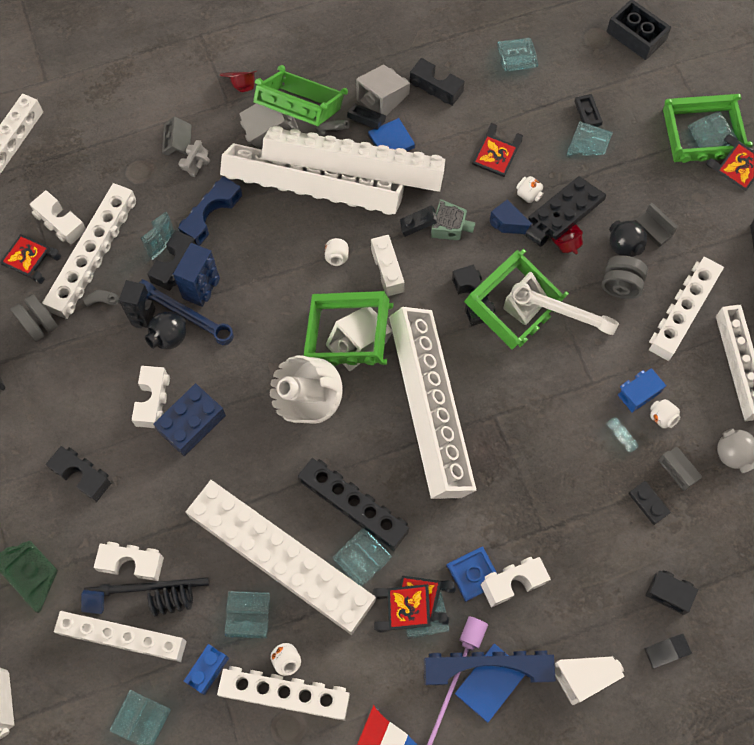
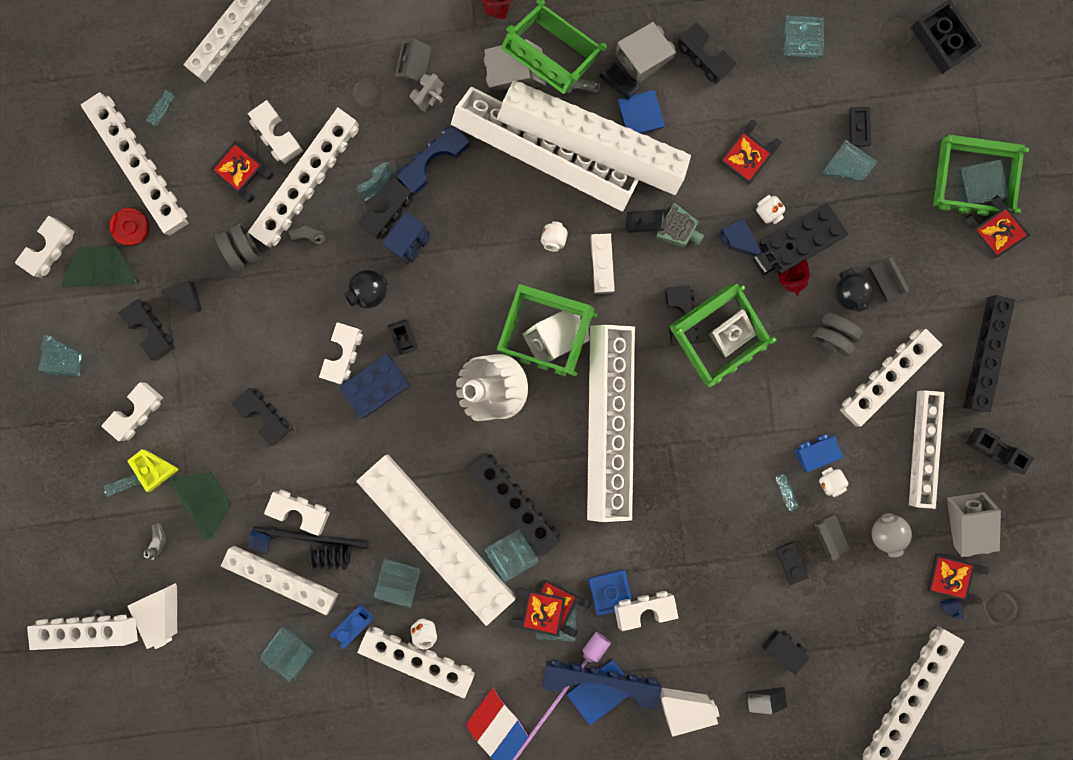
camera: 10 degrees right, 20 degrees up
black arch [118,280,156,328] -> none
dark blue piece [139,279,234,345] -> none
white piece [512,282,619,335] -> none
none -> black slope [388,319,418,355]

